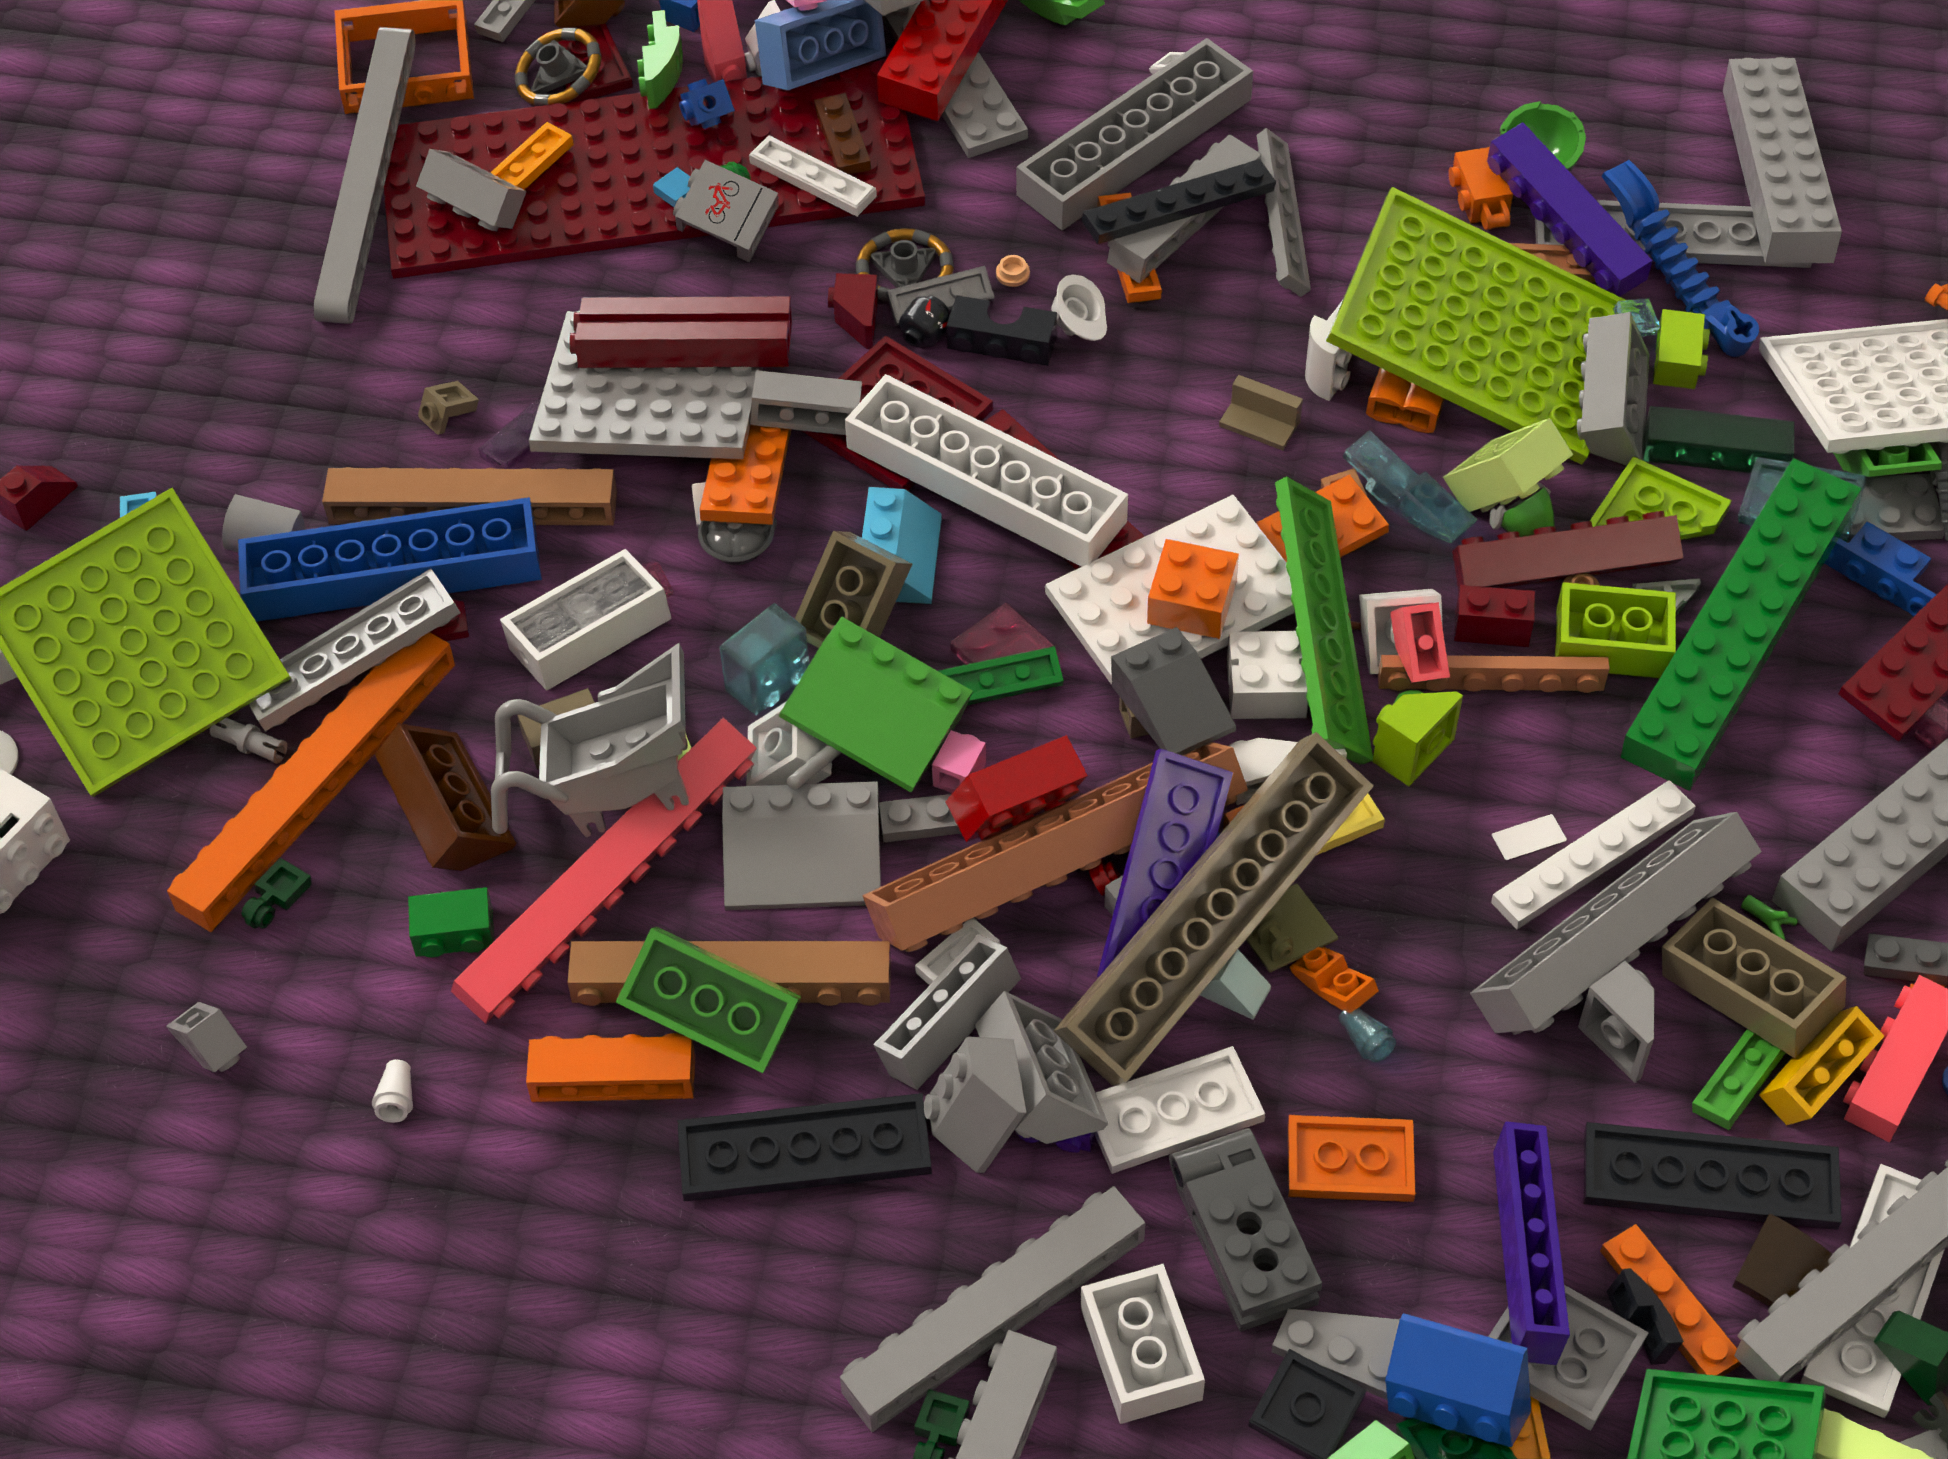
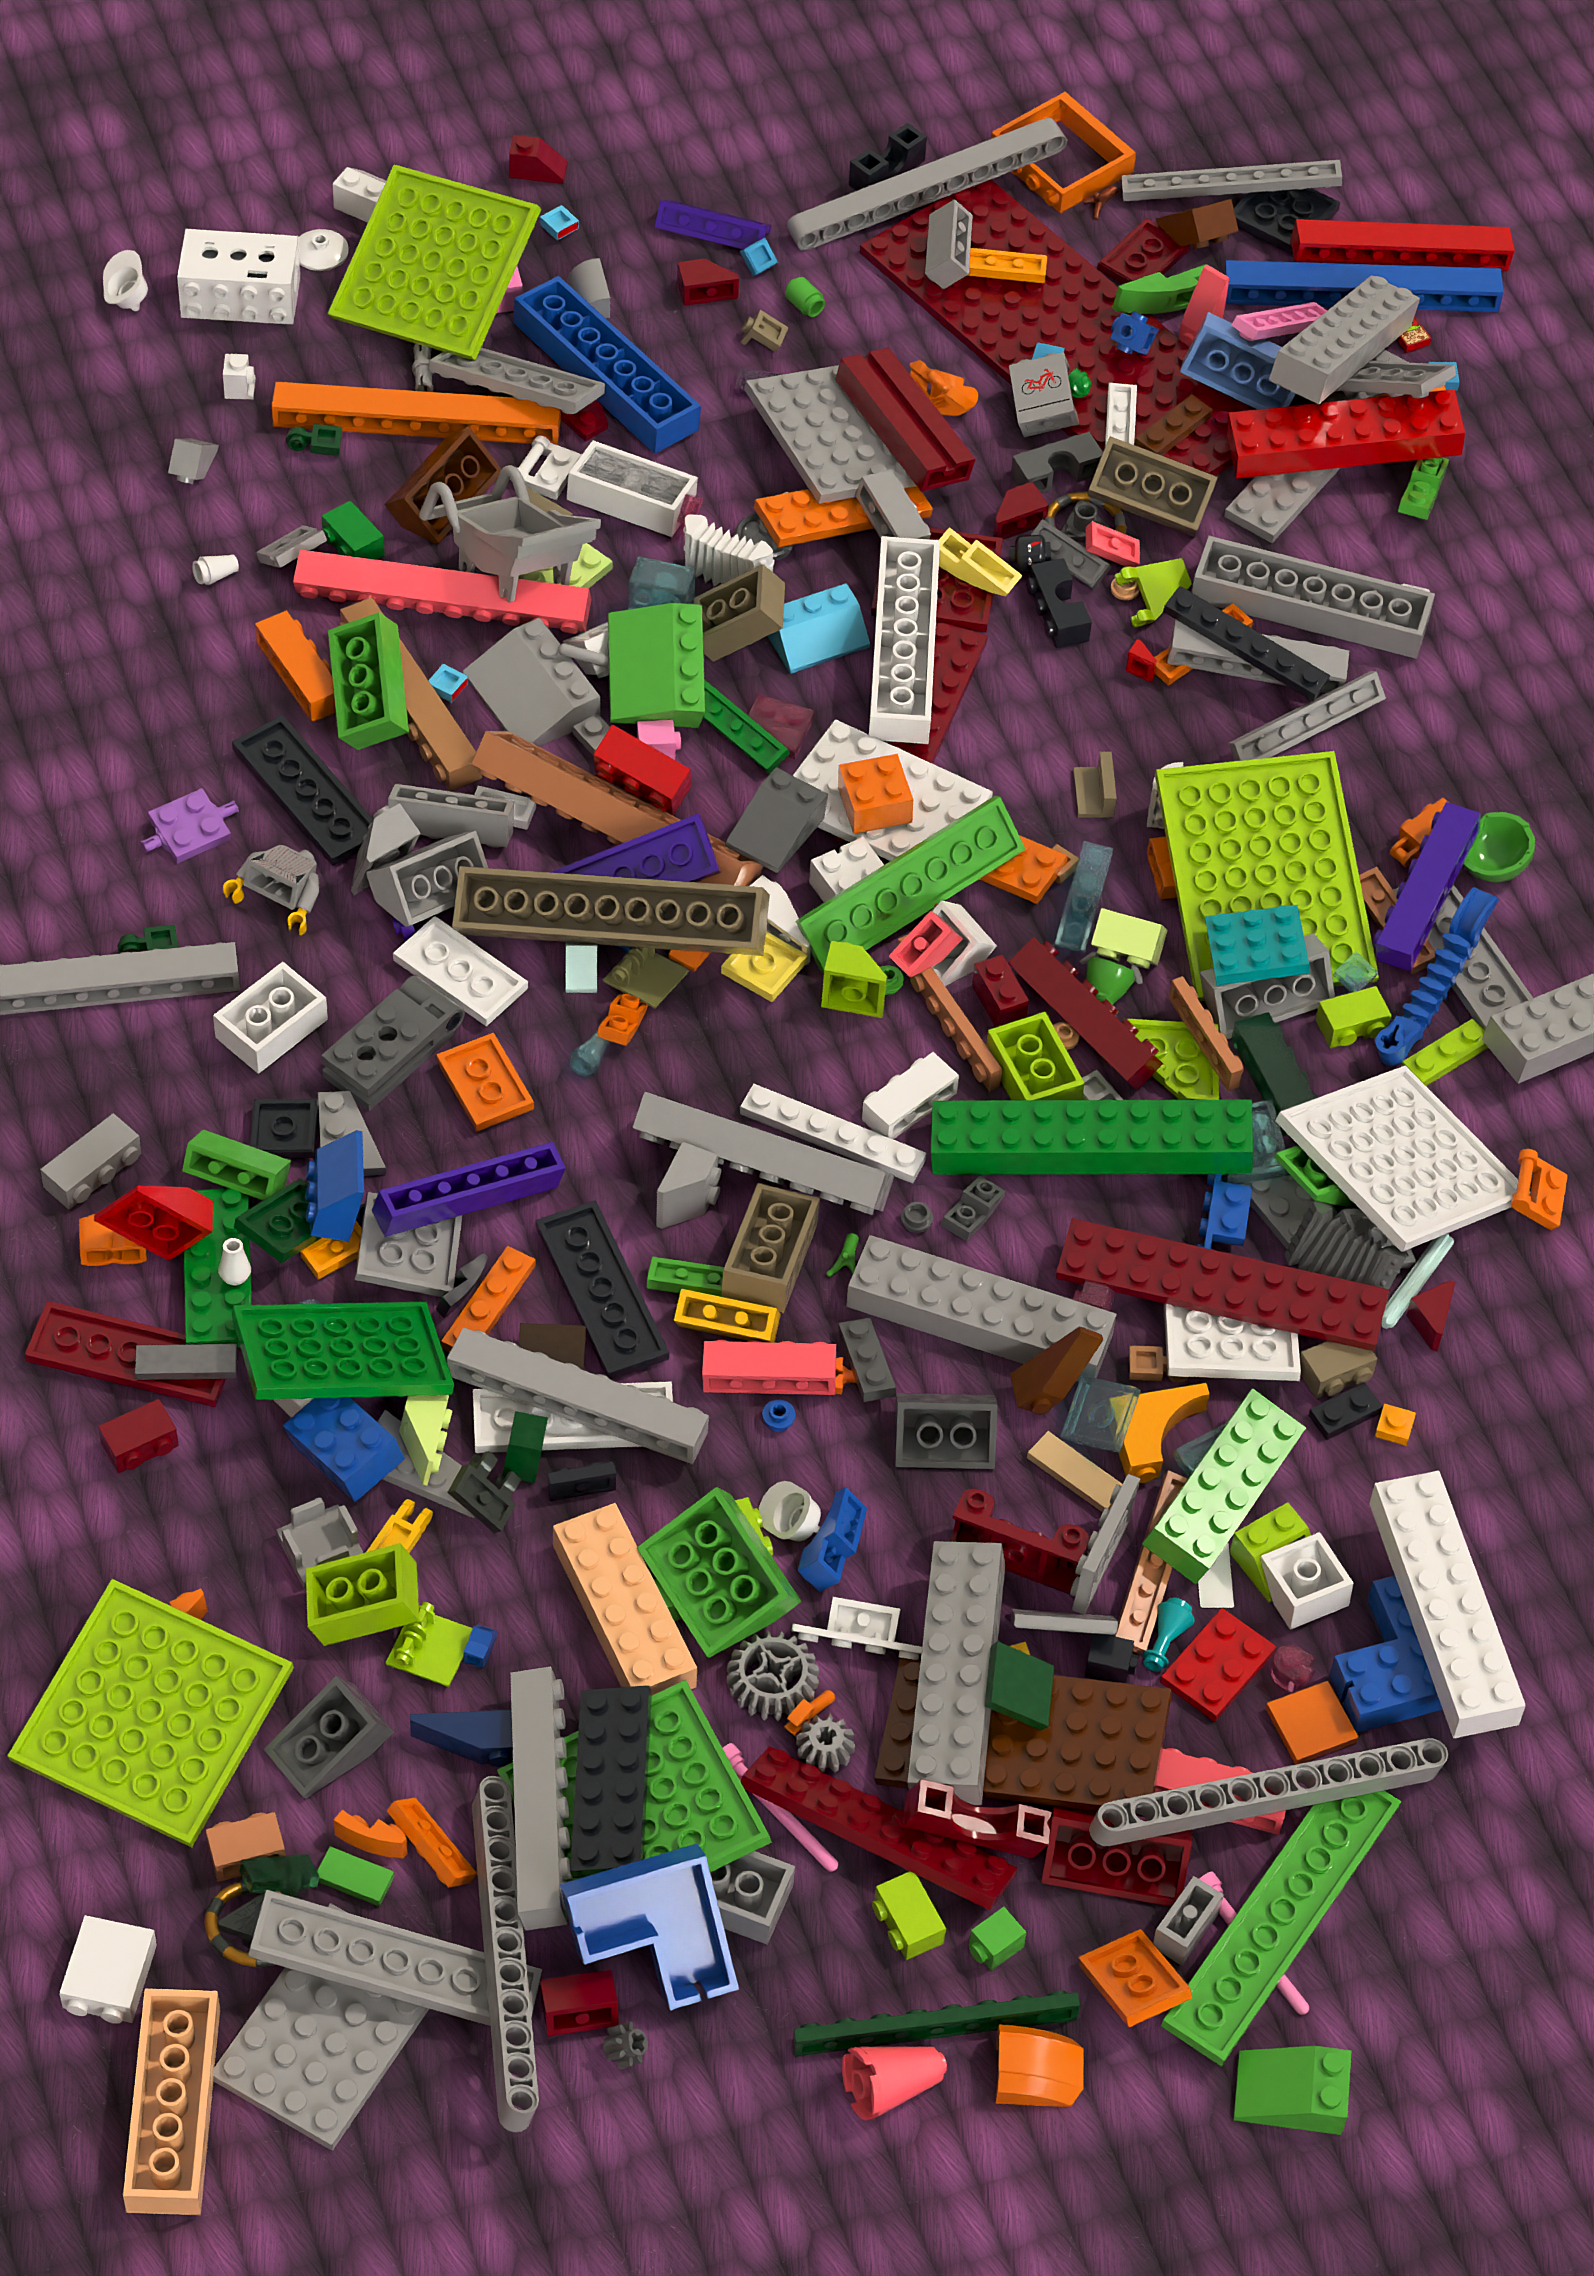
camera: 55 degrees right, 0 degrees up
medium nougat brick [322,467,617,525] -> none
dark grey piece [514,28,601,106] -> none
light grey brick [840,1186,1145,1432] -> none
white piece [1051,274,1107,341] -> none
white sticker [1492,814,1567,860] -> none
none -> medium lavender plate [140,788,239,864]
none -> white brick [223,354,256,400]
none -> light grey torso [223,845,319,935]
none -> light grey plate [256,525,327,568]
none -> medium azure plate [428,664,468,703]
none -> white plate [510,435,582,500]
none -> dark purple fence [655,199,772,249]
none -> dark red slope [677,259,739,306]
none -> white piece [683,515,774,587]
none -> dark azure tile [740,238,778,276]
none -> bright green brick [785,277,825,317]
none -> black arch [849,123,927,191]
none -> white brick [862,1052,959,1139]
none -> dark grey plate [901,1202,933,1233]
none -> orange helmet [909,360,978,416]
none -> light yellow slope [939,527,1022,597]
none -> dark grey slope [941,1176,1006,1242]
none -> dark grey arch [1011,432,1103,494]
none -> copper bar [1084,185,1118,220]
none -> coral plate [1086,521,1140,567]
none -> dark tan brick [1088,436,1218,537]
none -> lime flag [1114,558,1192,628]
none -> red slope [1126,639,1157,683]
none -> nougat plate [1169,976,1243,1091]
none -> teal plate [1205,905,1310,986]
none -> lime plate [1401,1018,1488,1086]

